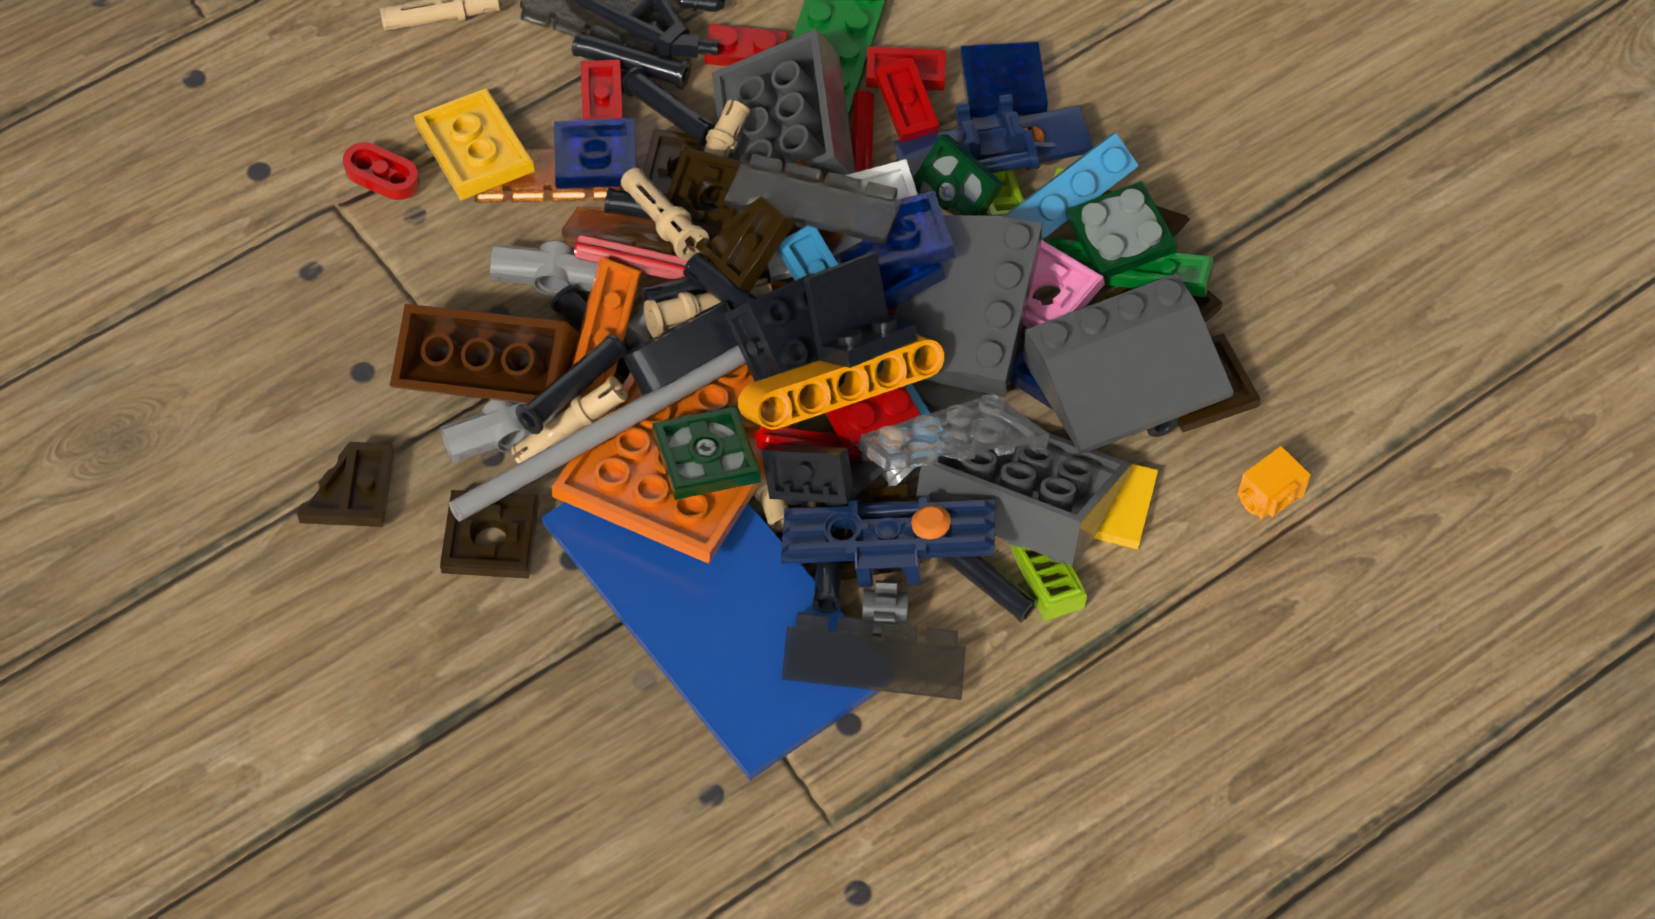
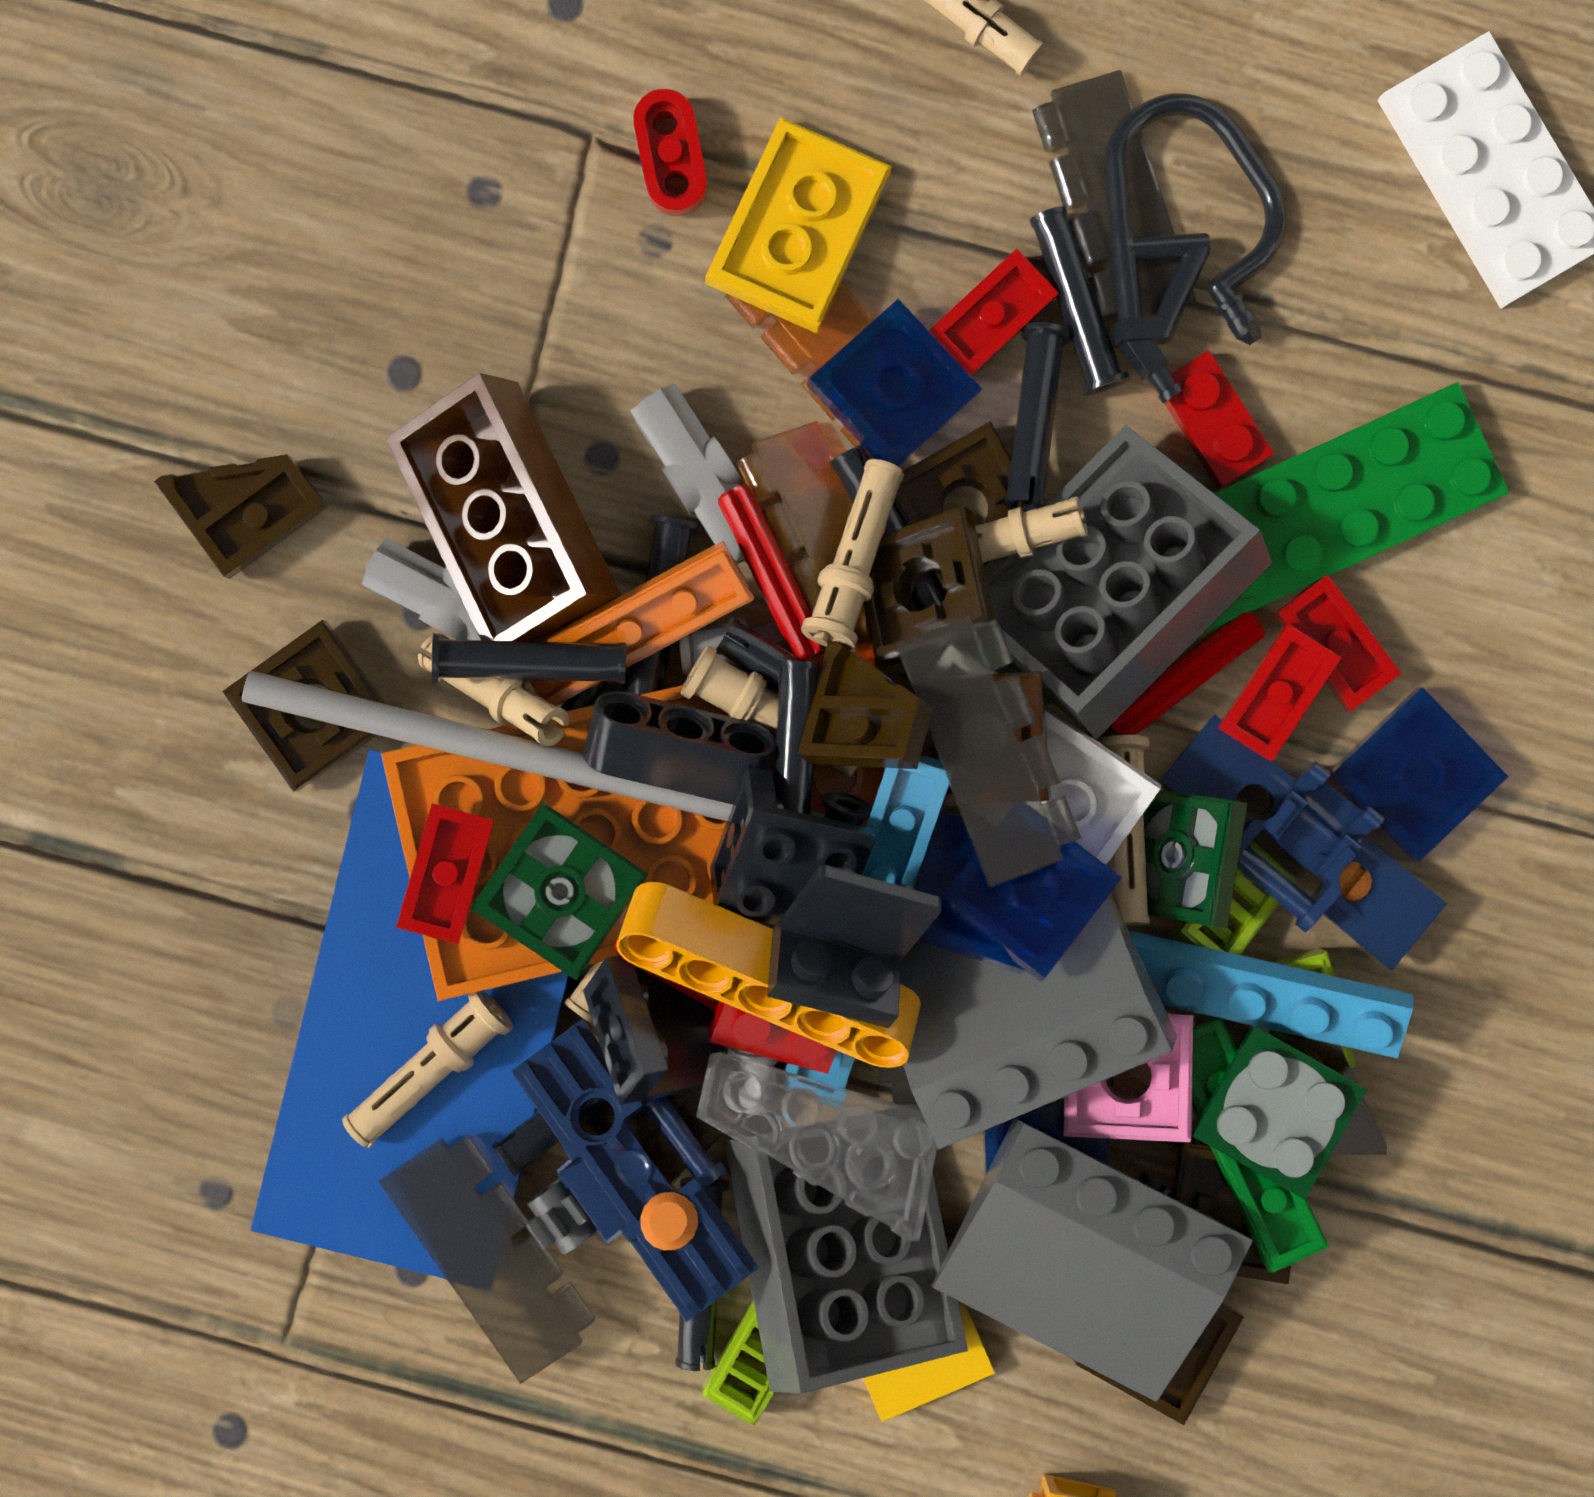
camera: 55 degrees right, 30 degrees up
none -> tan pin [342,990,513,1148]
none -> red plate [396,803,494,945]

